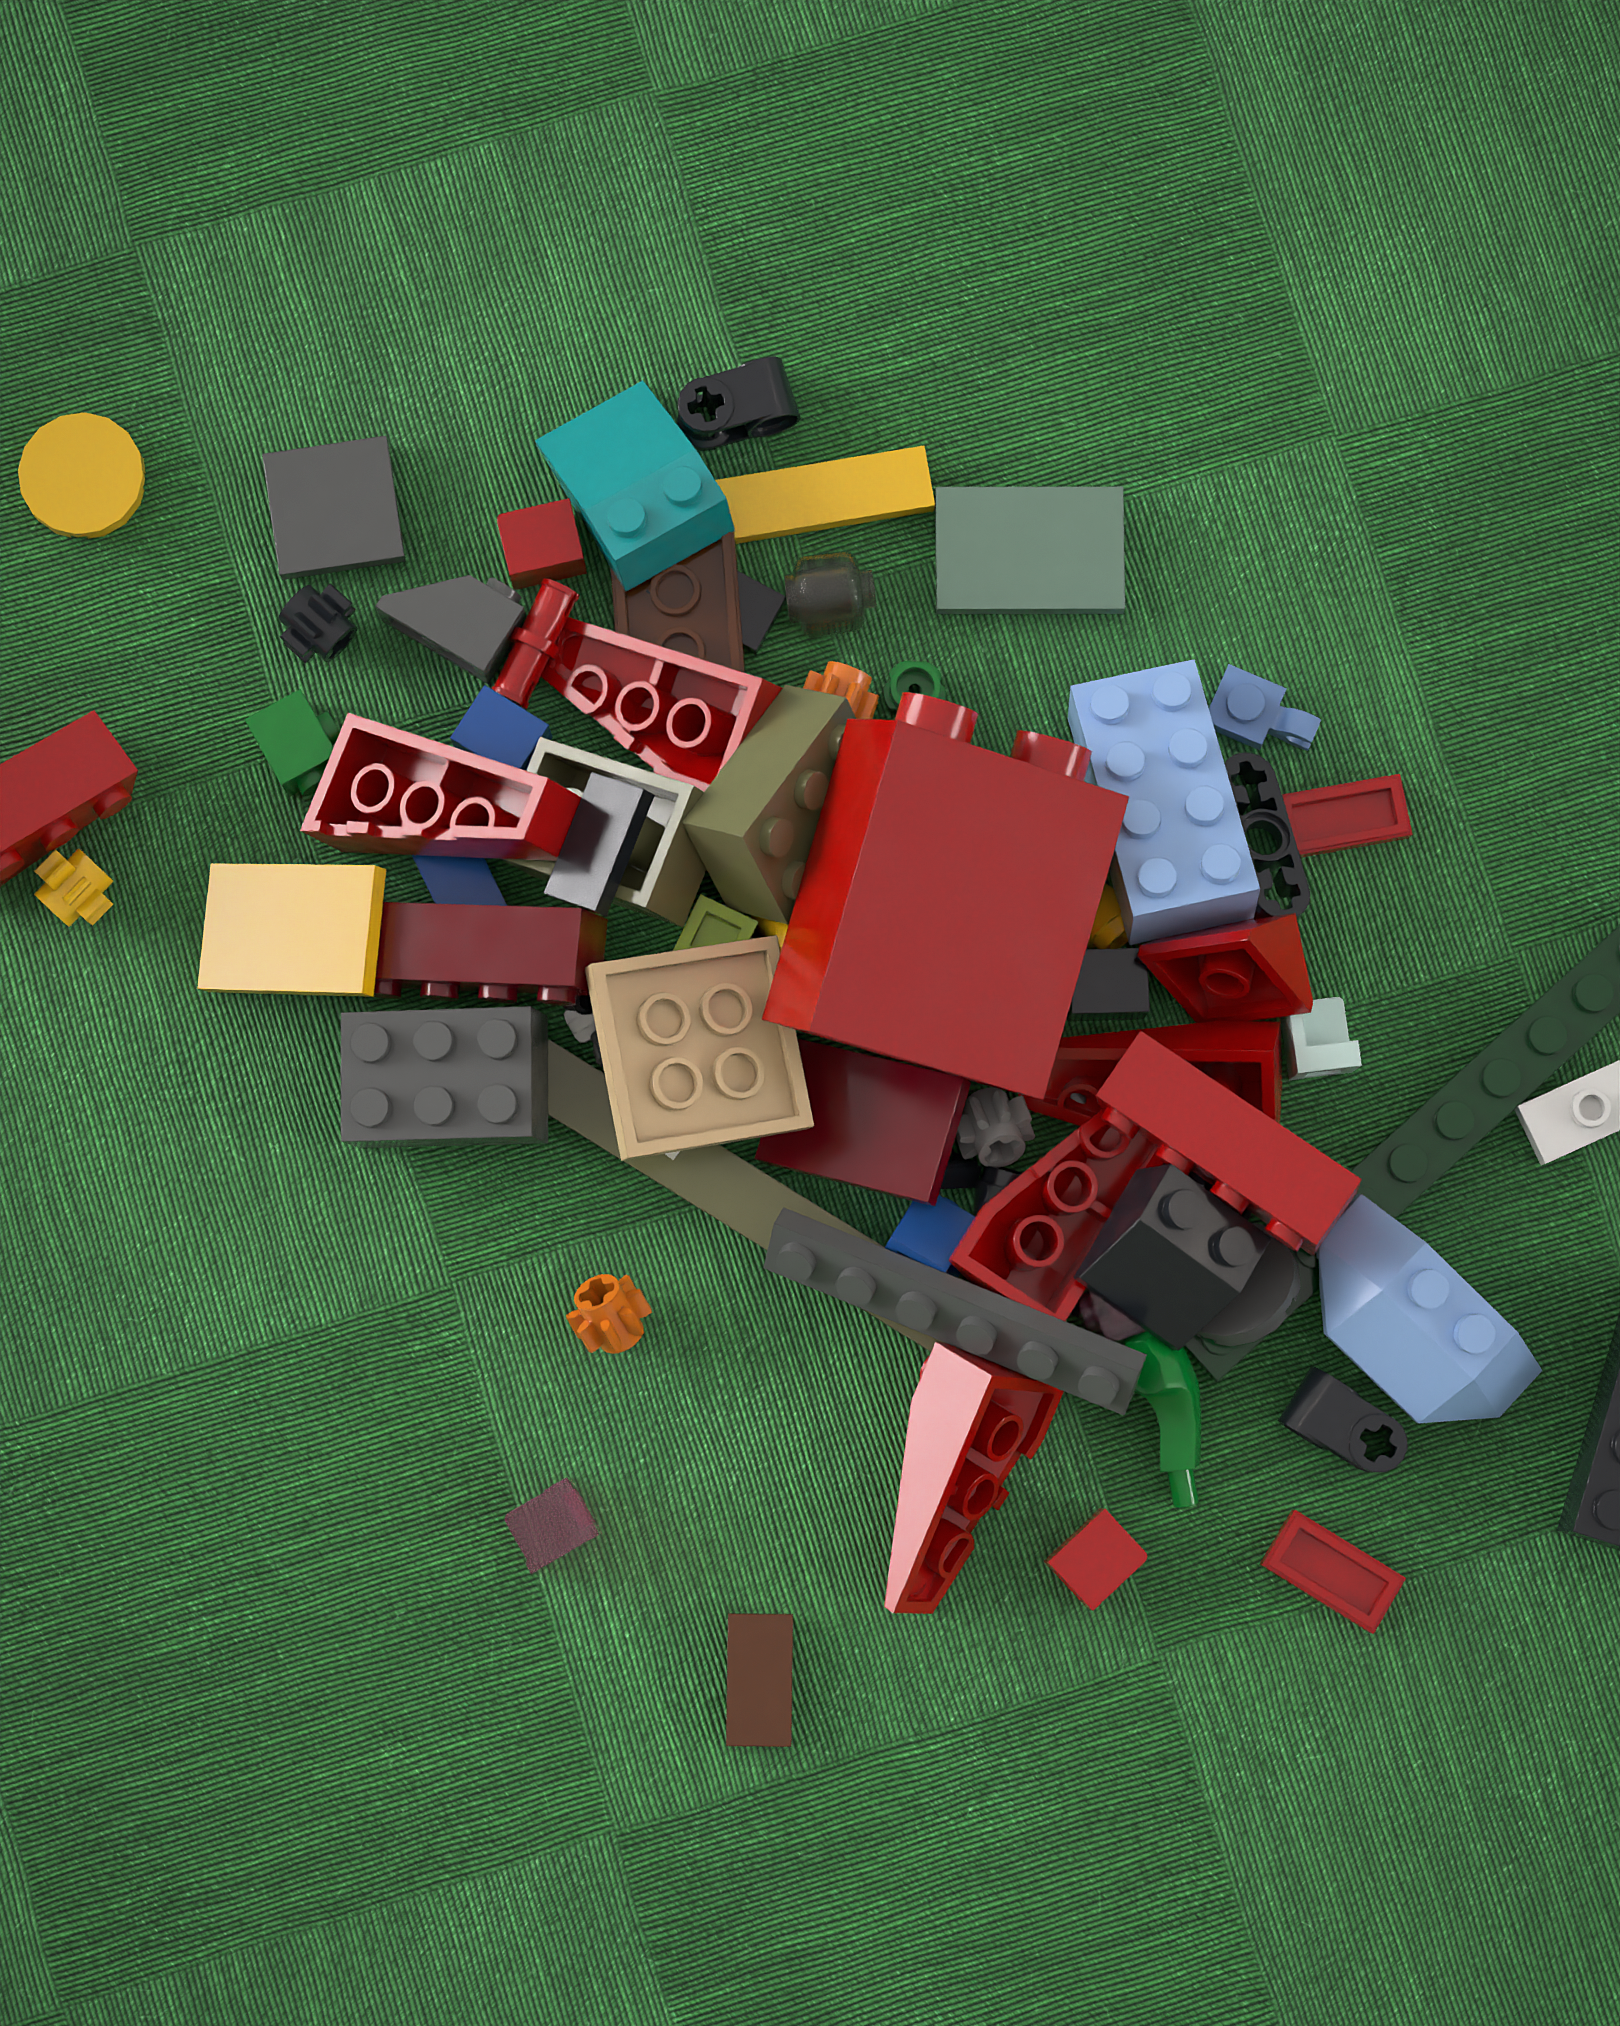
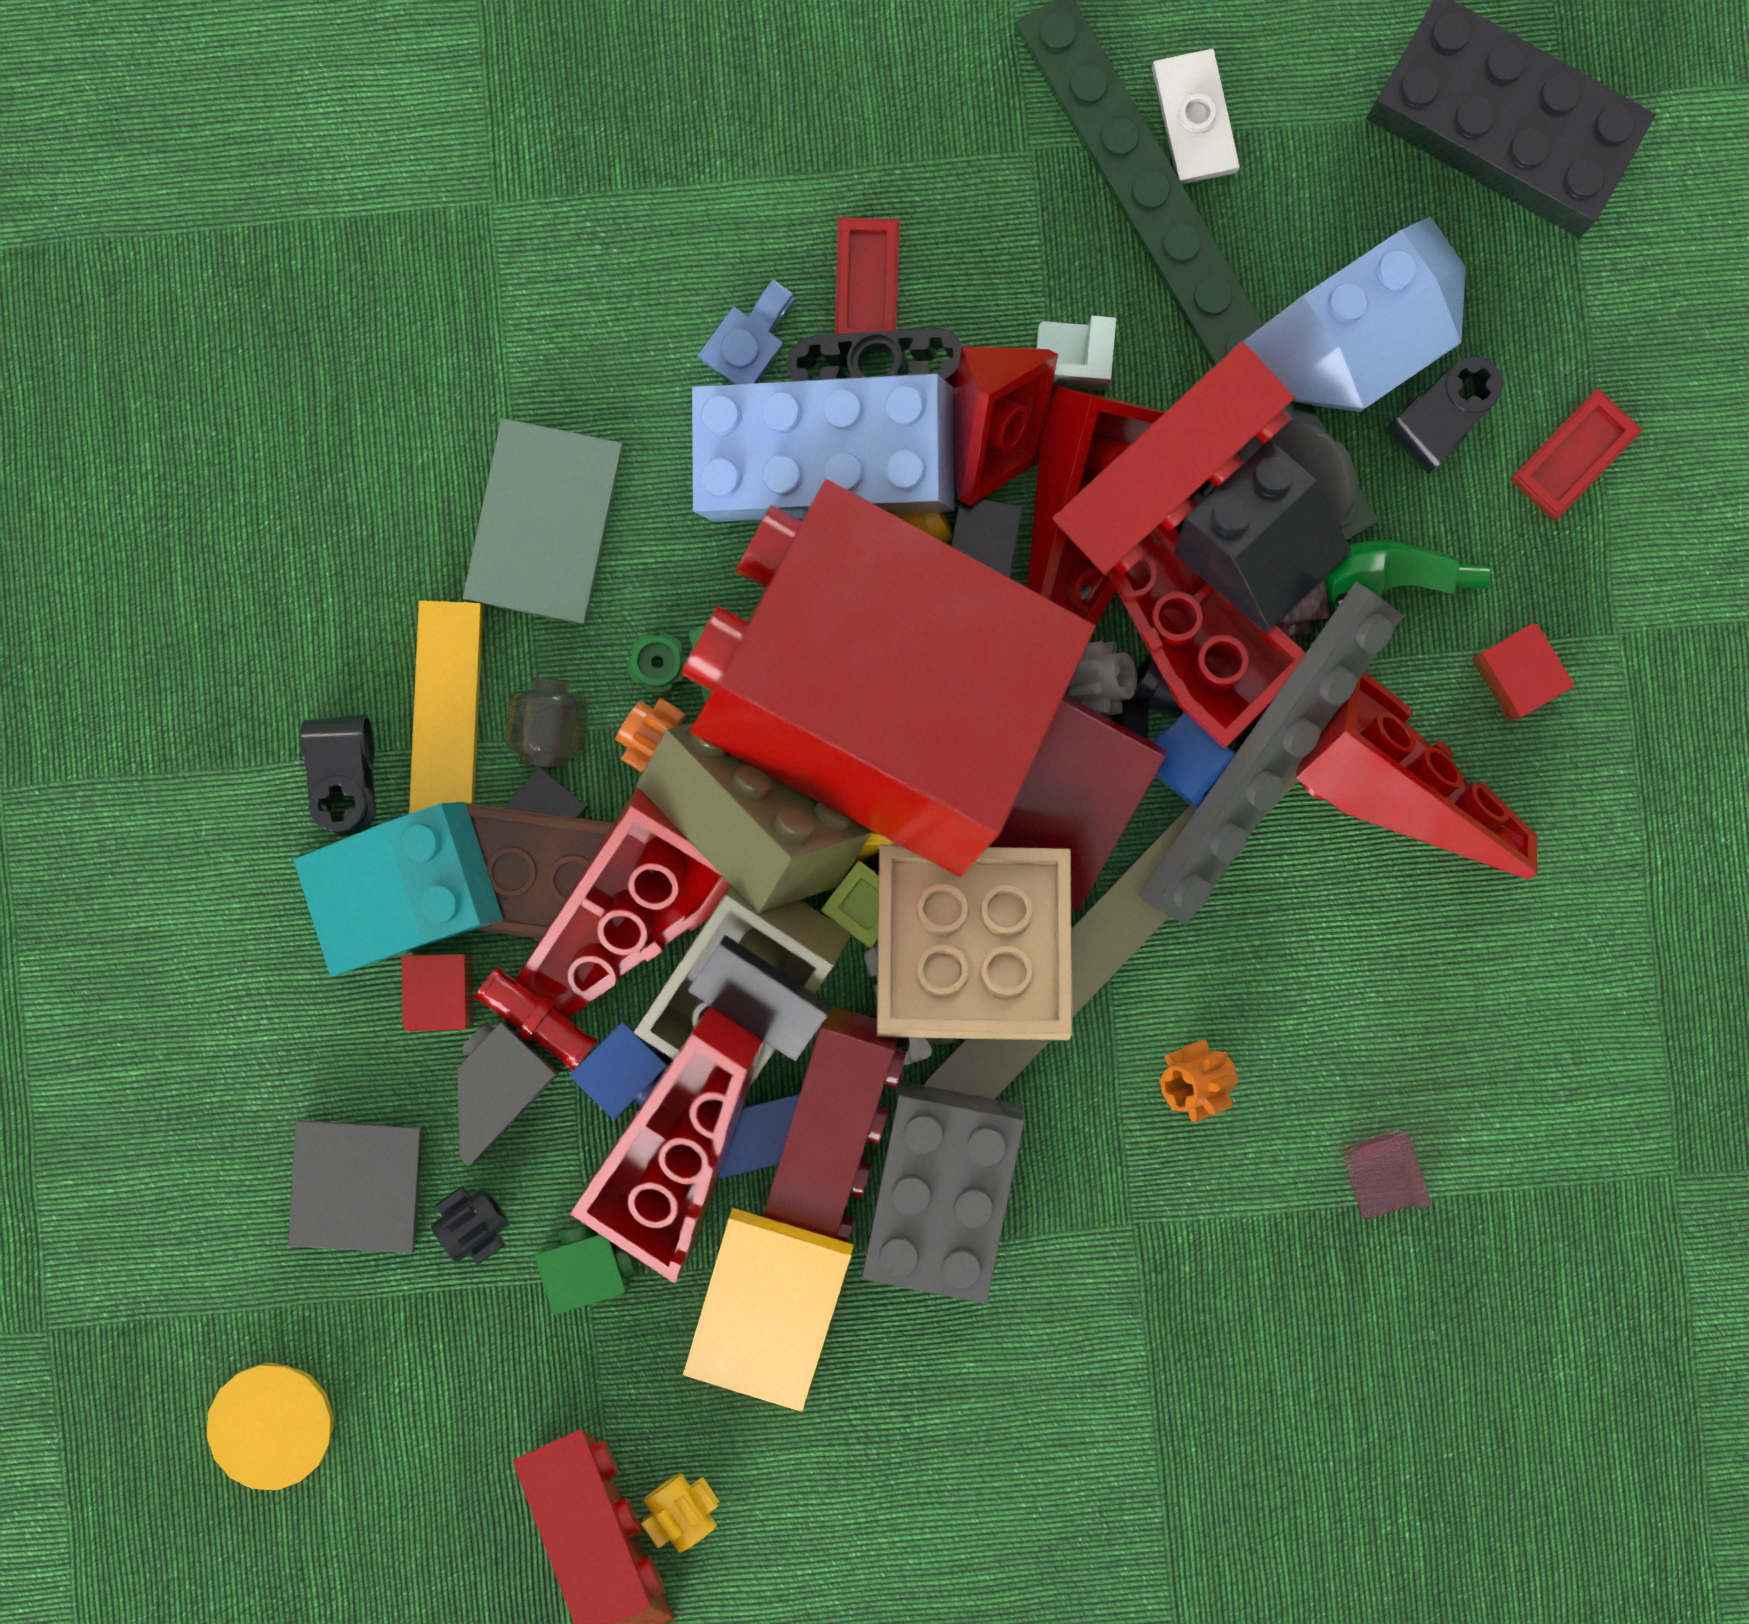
camera: 70 degrees left, 5 degrees up
reddish brown tile [726,1613,793,1747] -> none

